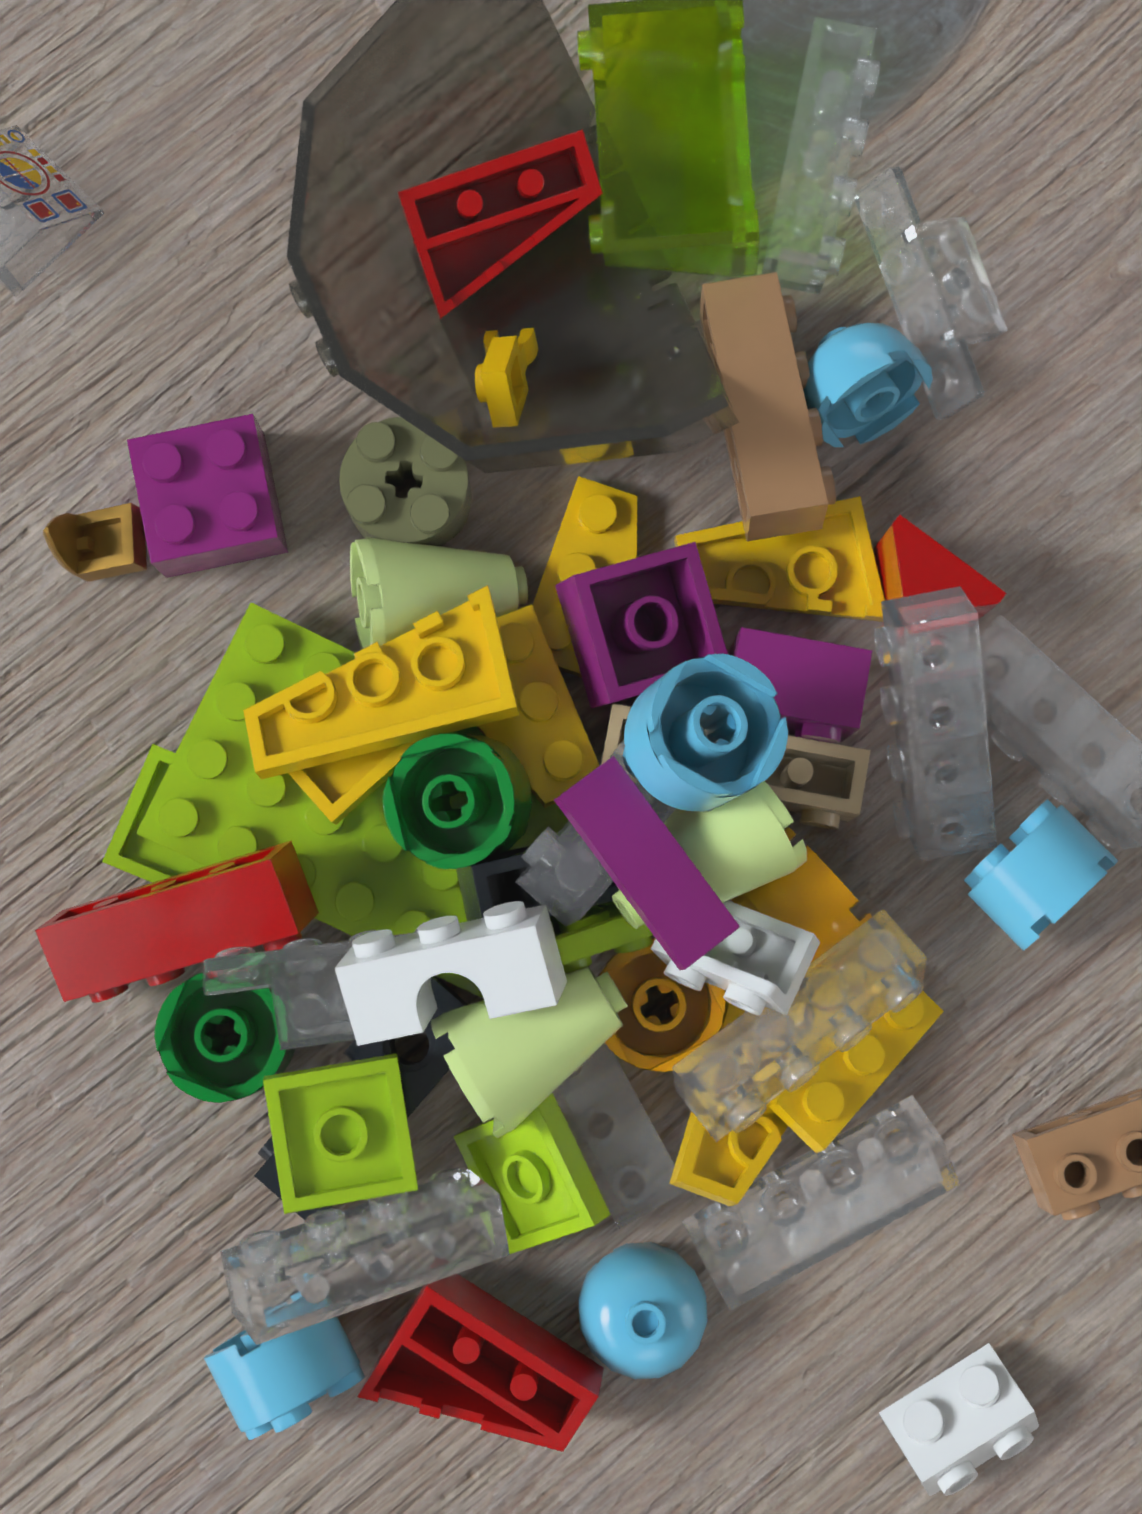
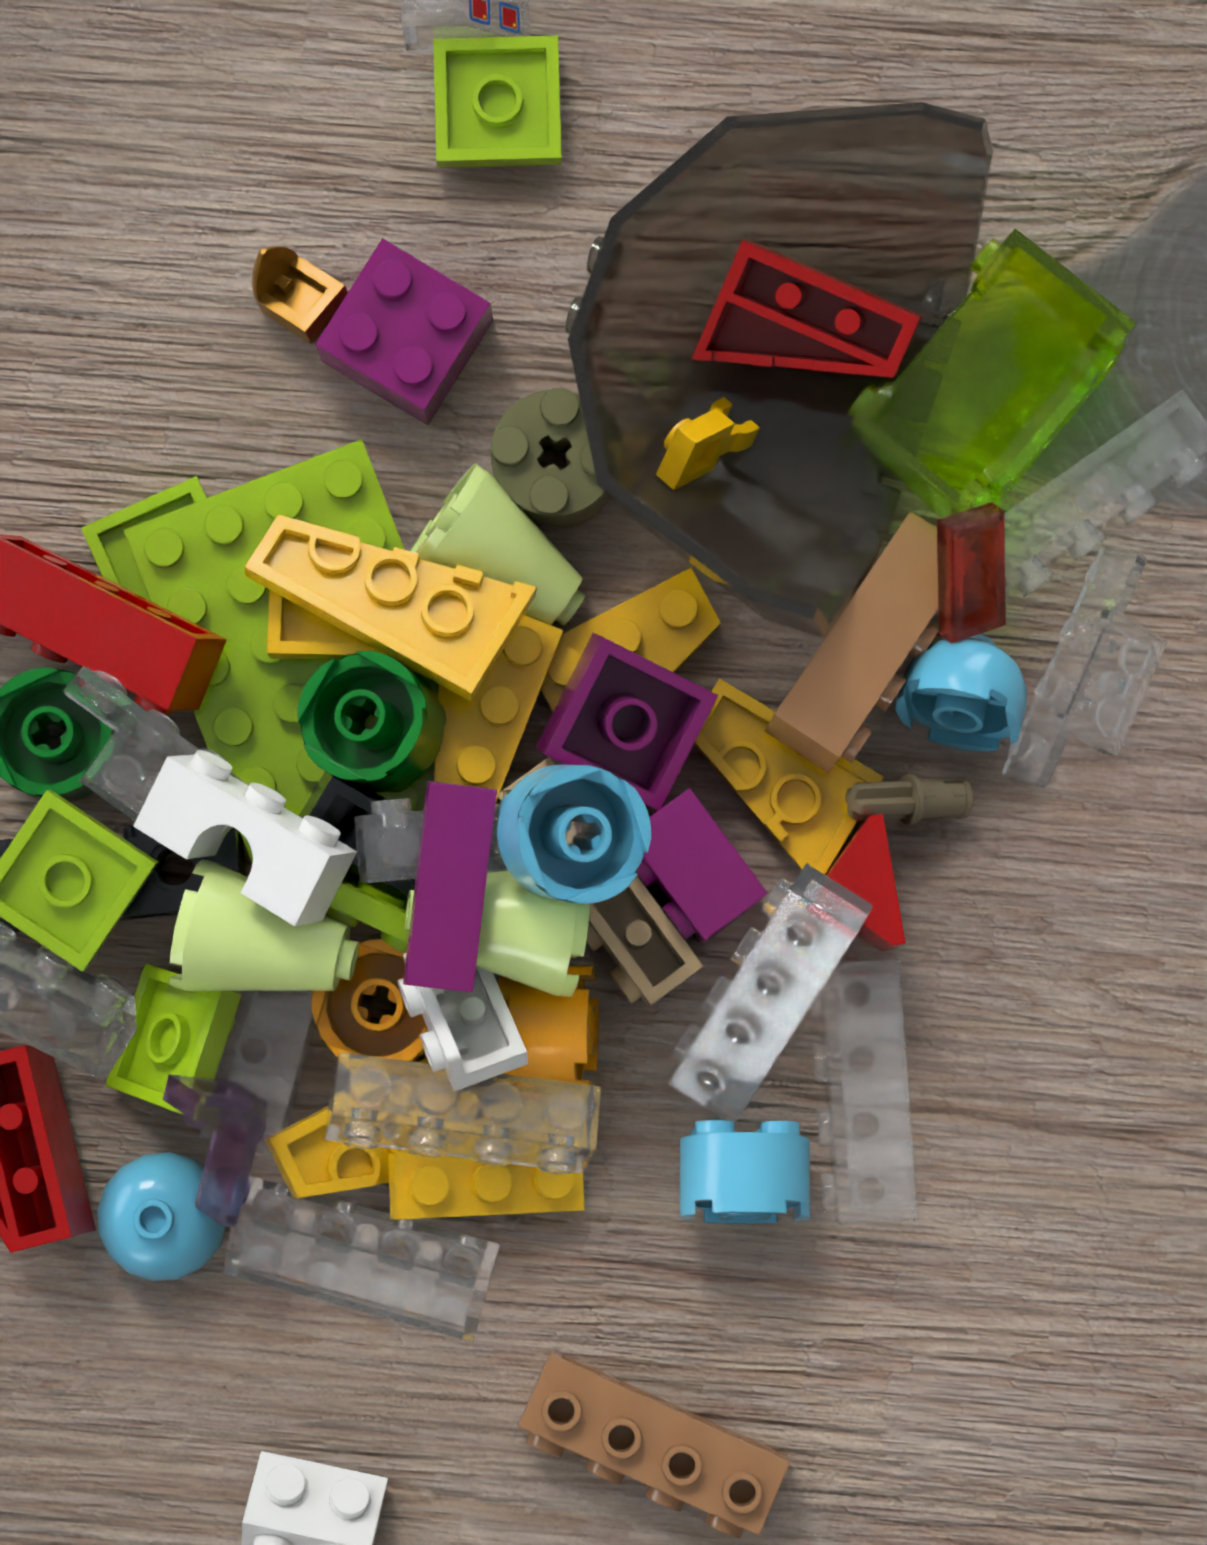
camera: 45 degrees right, 0 degrees up
none -> clear purple bracket [163,1074,268,1227]
none -> lime plate [433,35,562,168]
none -> dark tan axle [845,774,973,825]
none -> clear red tile [936,502,1006,644]

